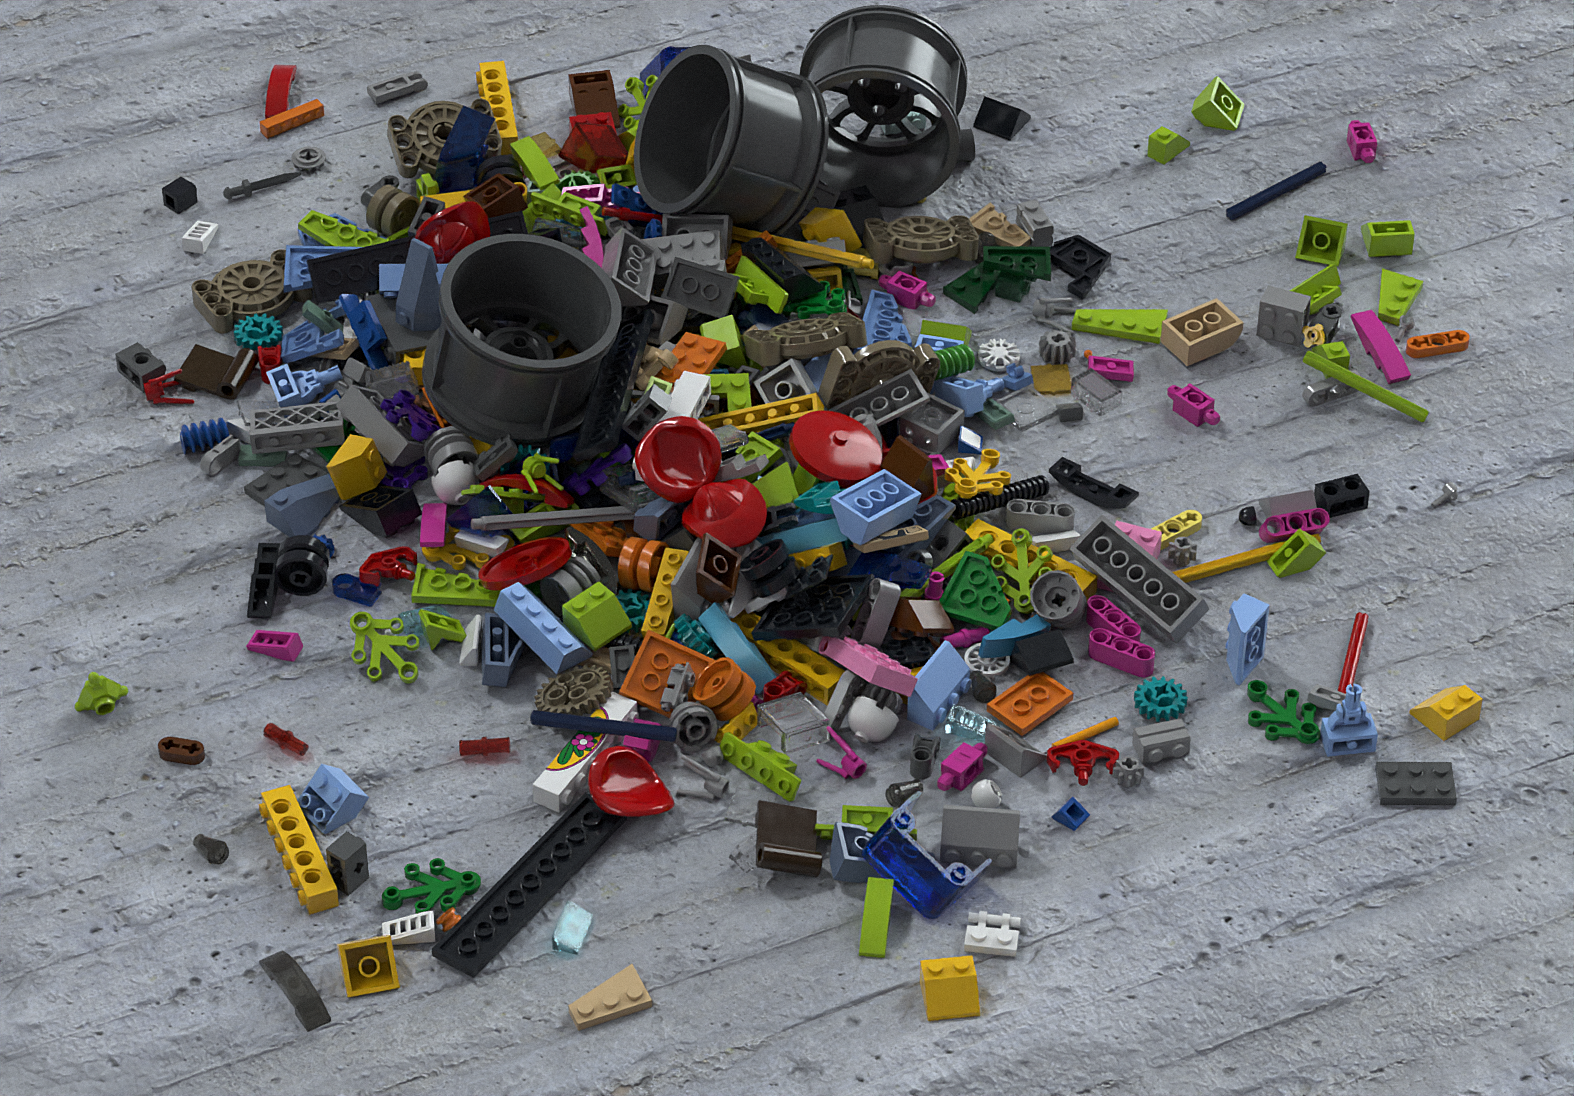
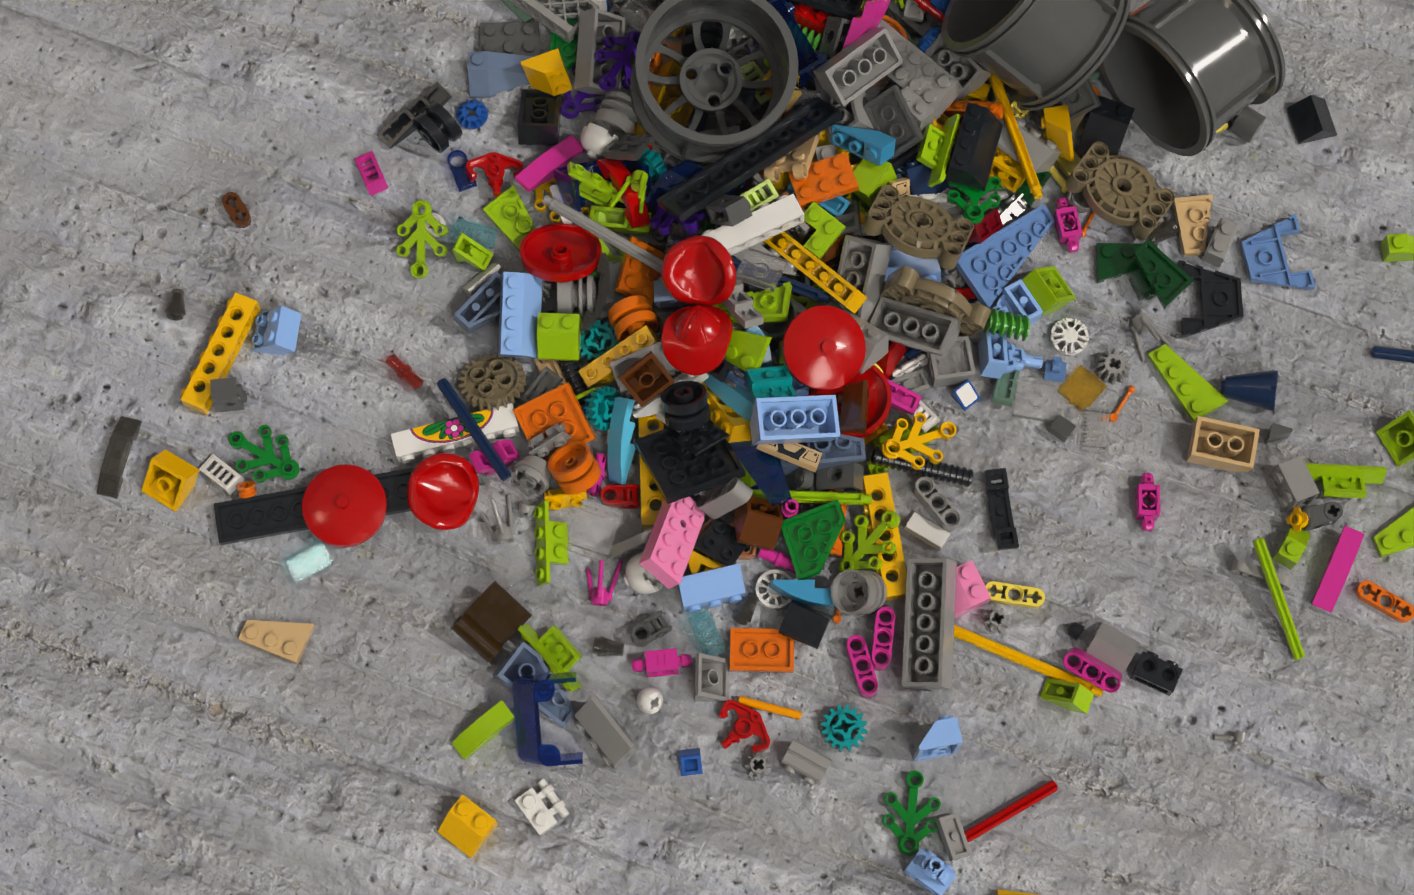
camera: 45 degrees right, 30 degrees up
lime rock [74,672,128,715] -> none
clear red axle [263,723,309,756] -> none
dark pink plate [1088,356,1134,382] -> none
light grey hand [1395,315,1415,342] -> none
none -> red dish [302,464,387,548]
none -> dark azure slope [830,125,896,166]
none -> dark blue cone [1220,370,1278,411]
none -> medium blue wing [1240,214,1316,290]
none -> dark grey slope [1265,423,1293,443]

